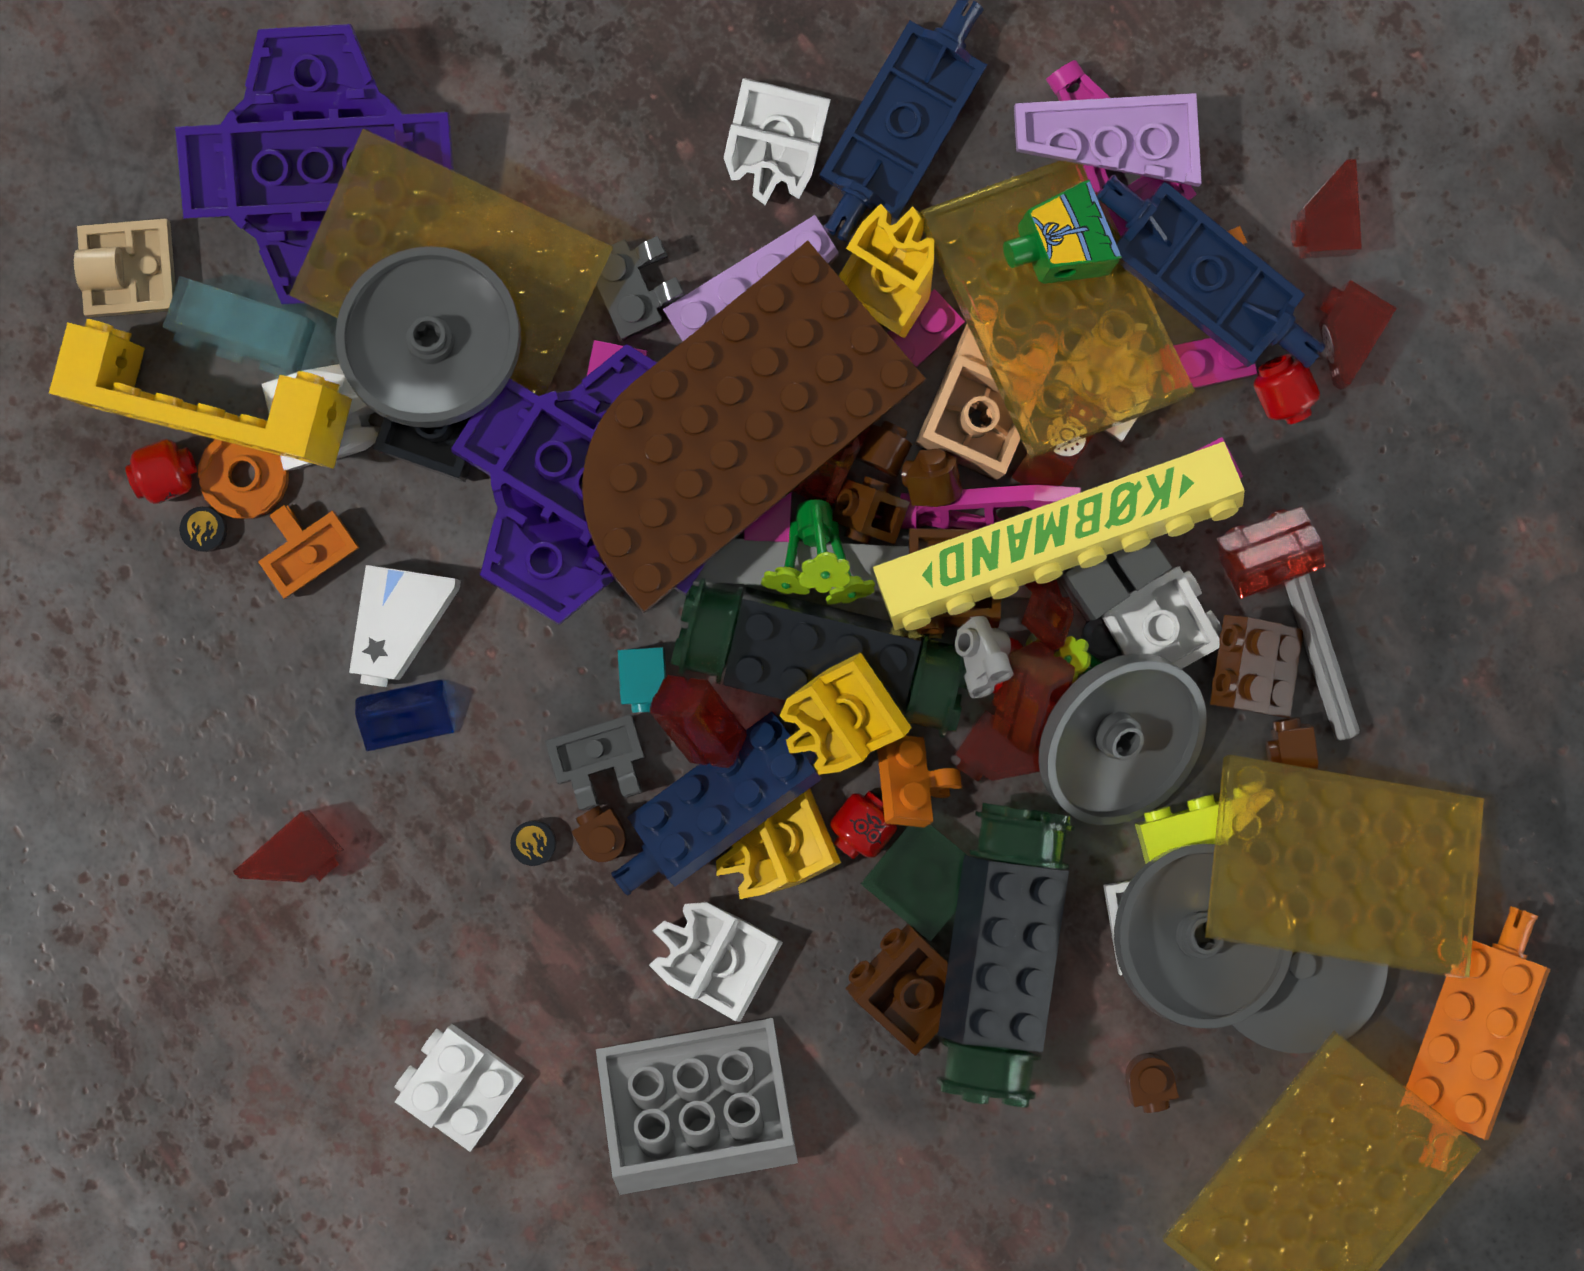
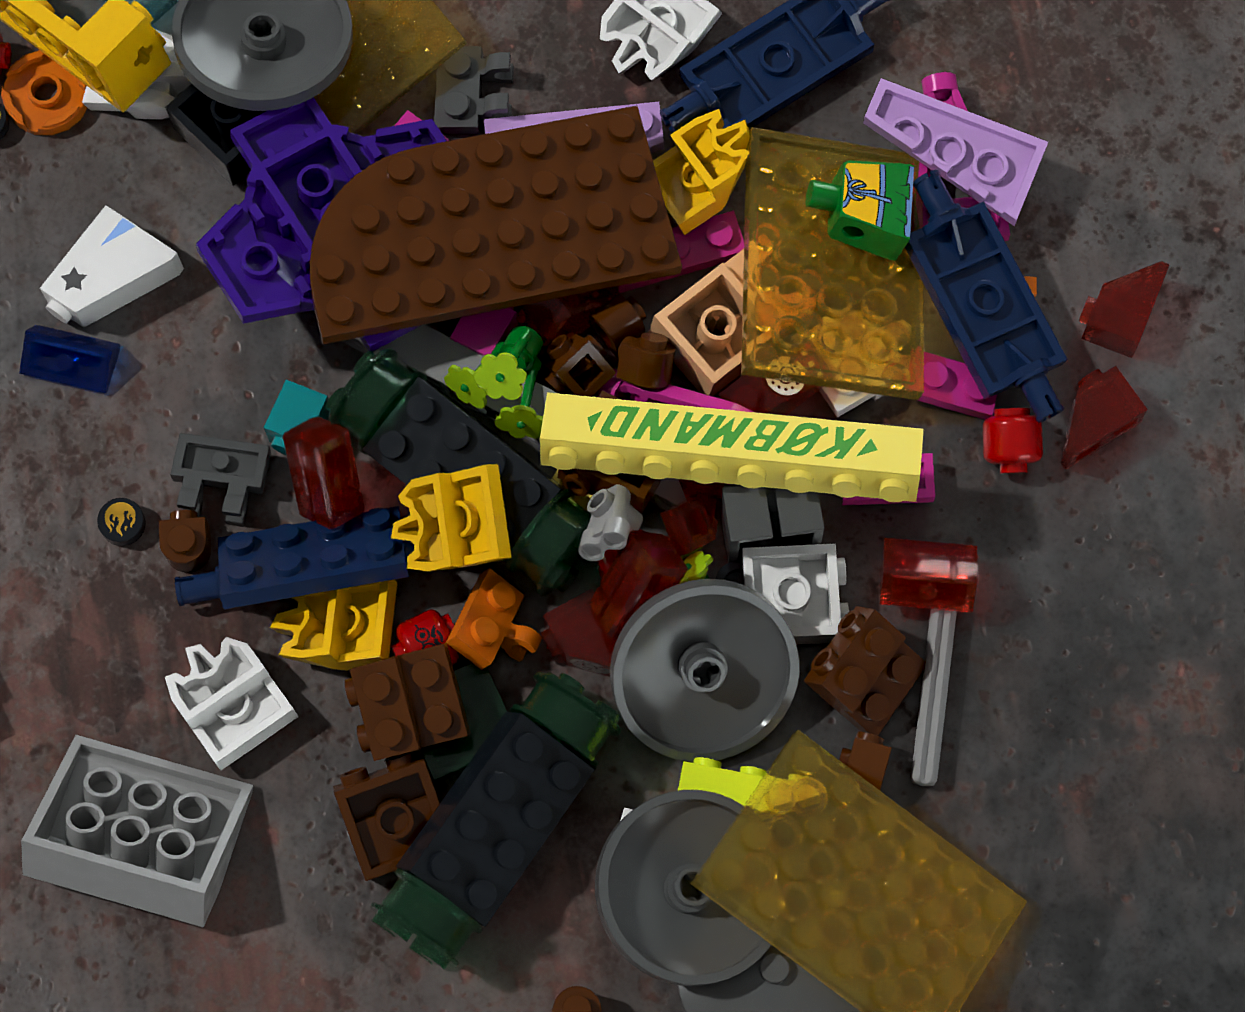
camera: 30 degrees right, 15 degrees down
orange plate [258,505,360,599] -> none
none -> reddish brown plate [345,643,471,761]

